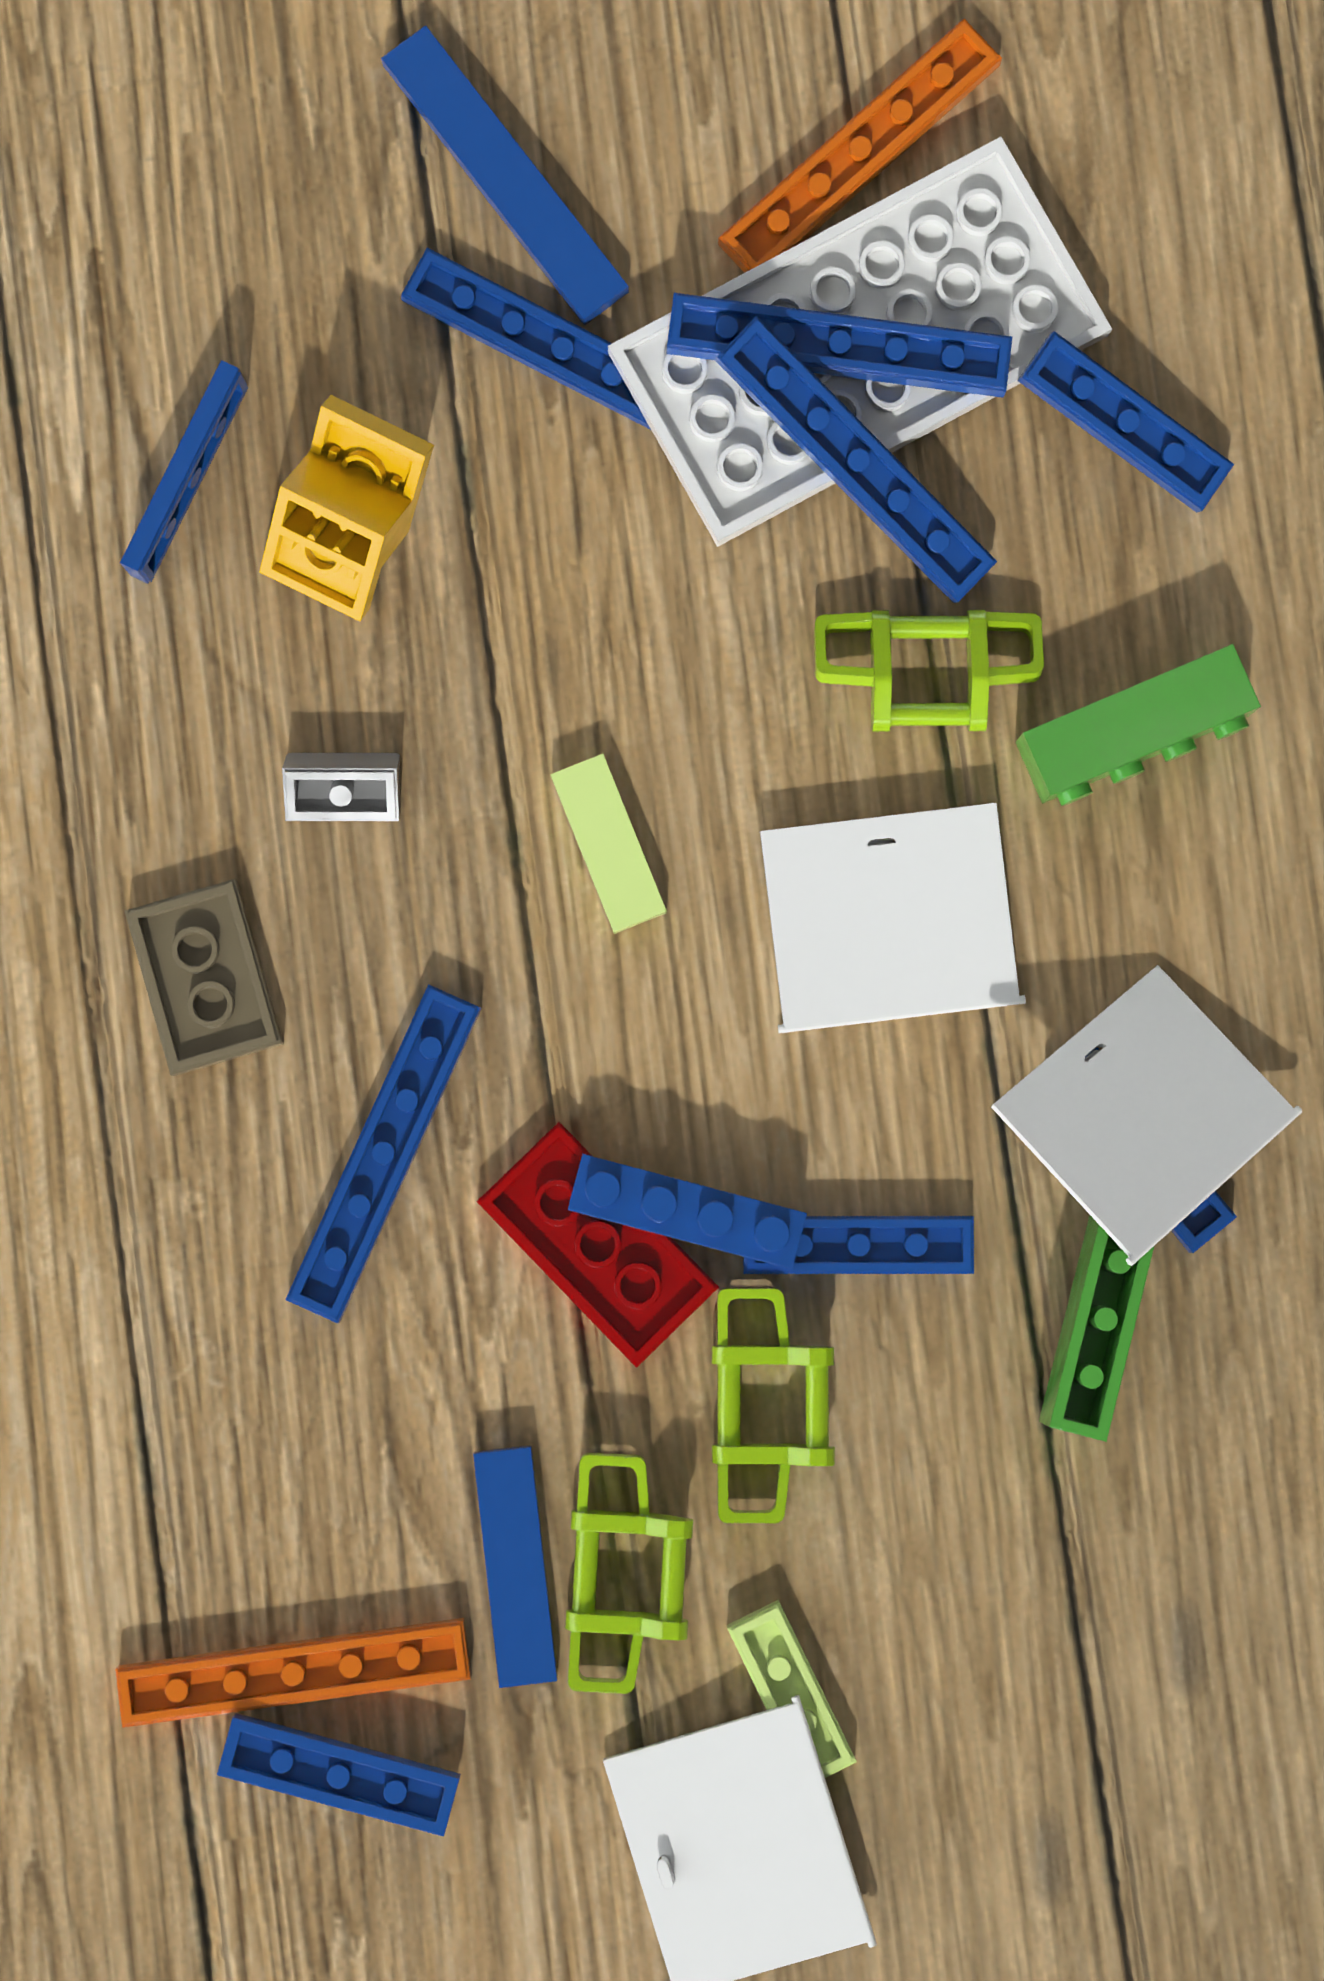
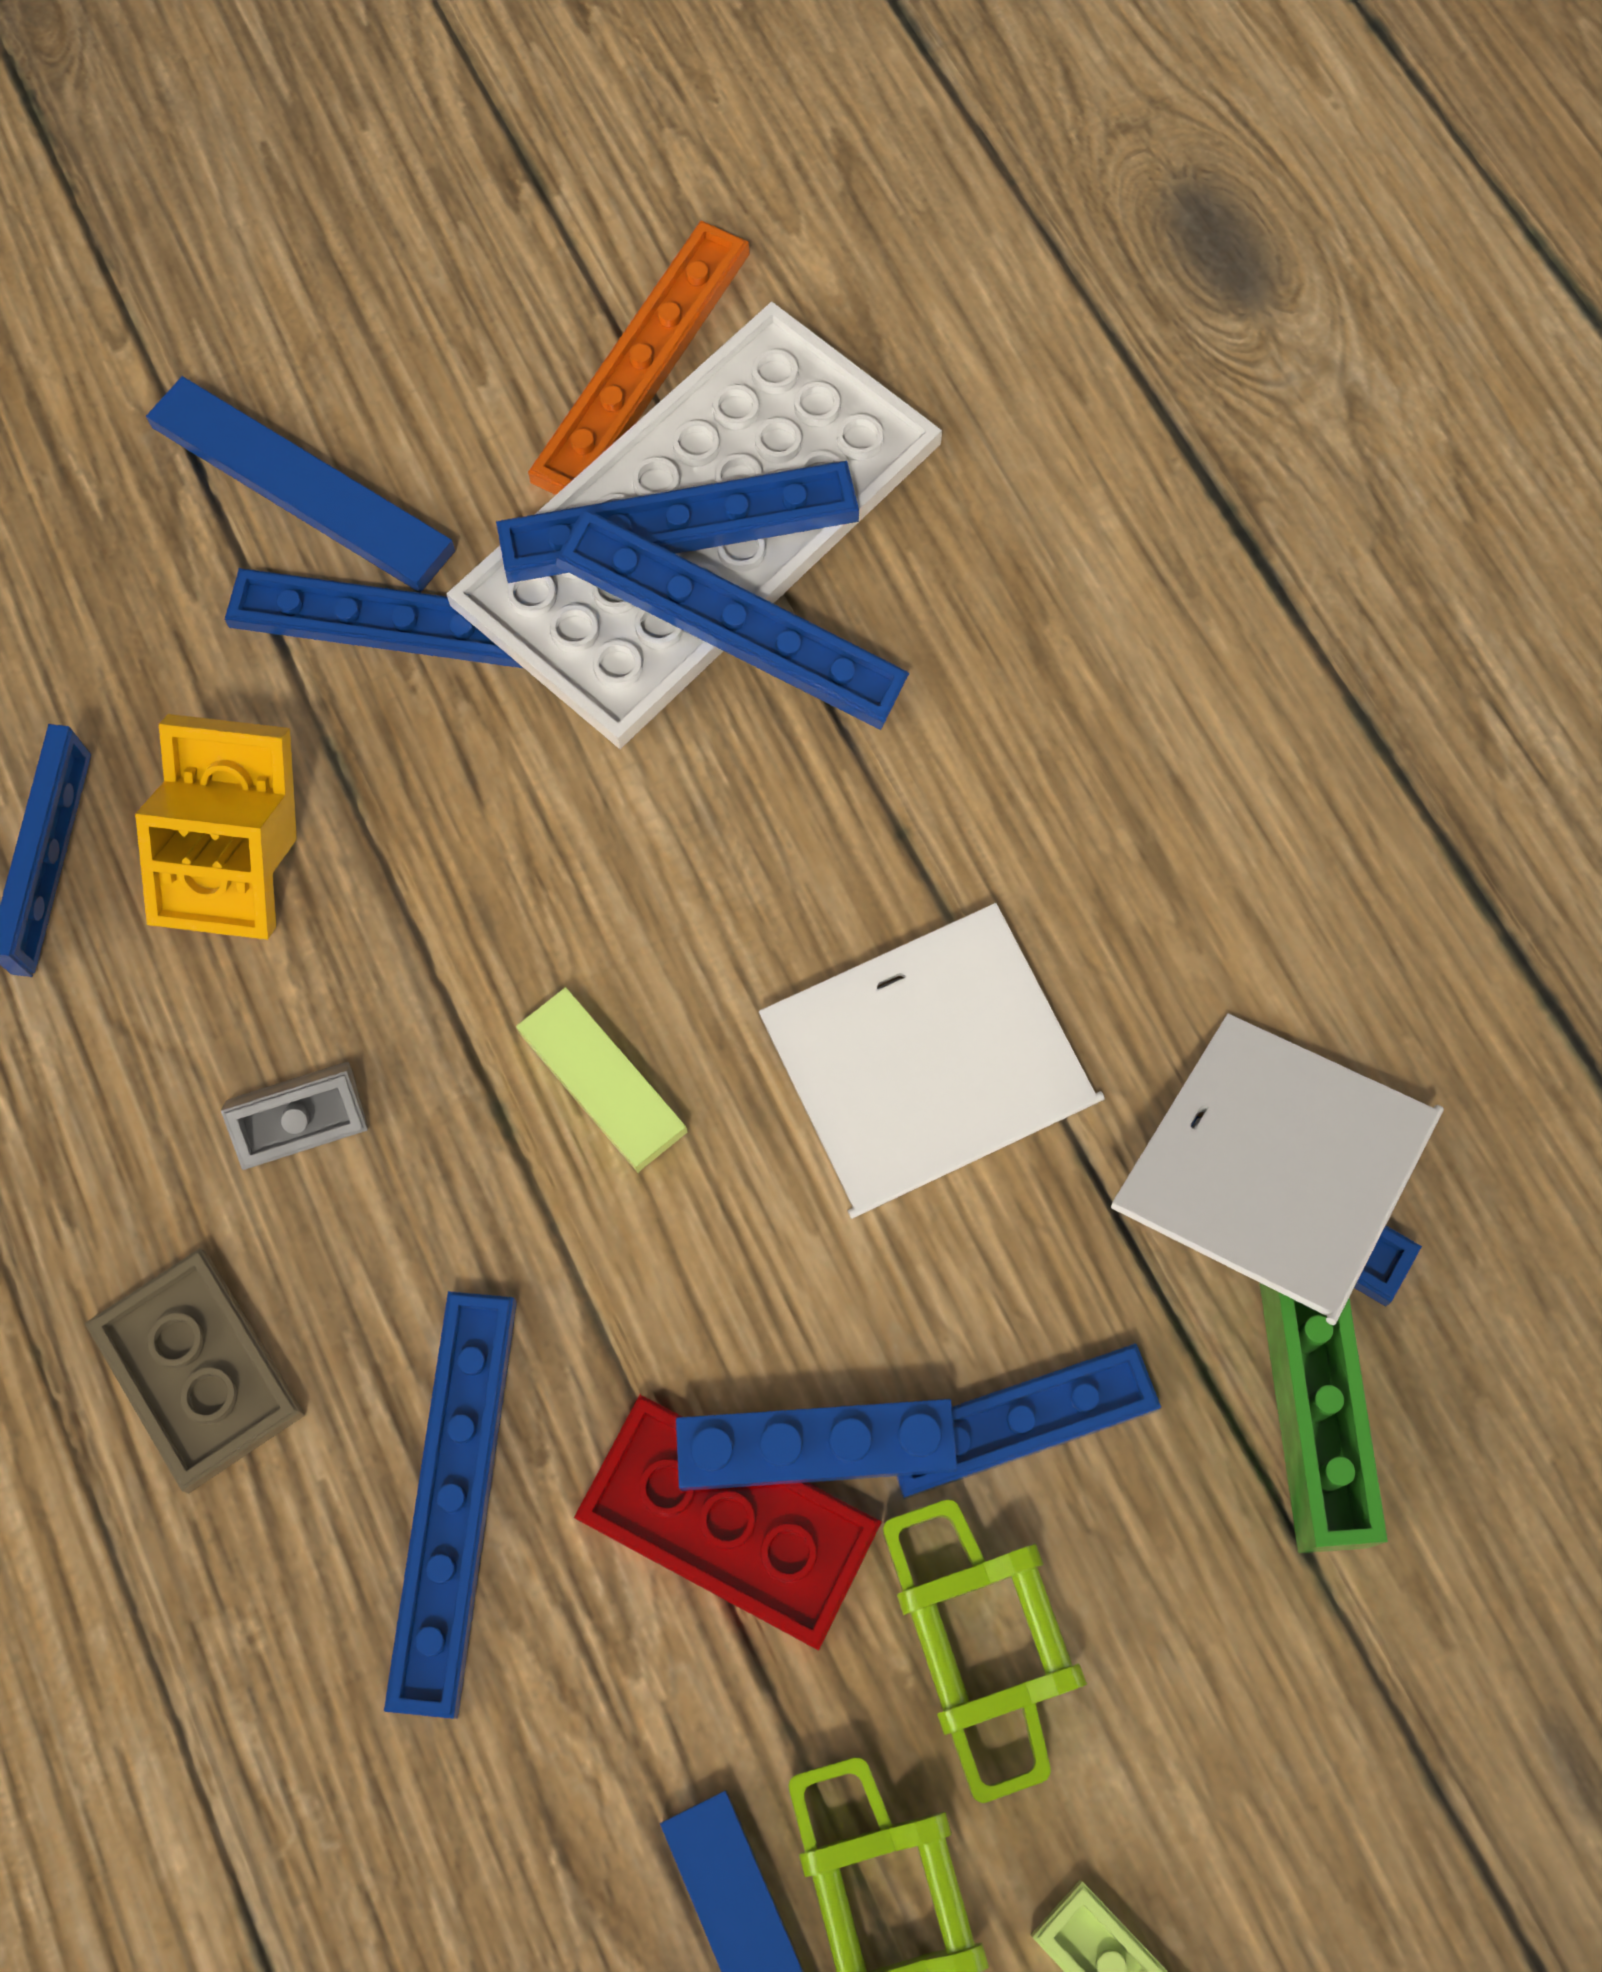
camera: 10 degrees left, 15 degrees down
lime bar [814,610,1044,732] -> none
bright green brick [1015,644,1261,806] -> none
blue tile [1017,331,1234,513] -> none

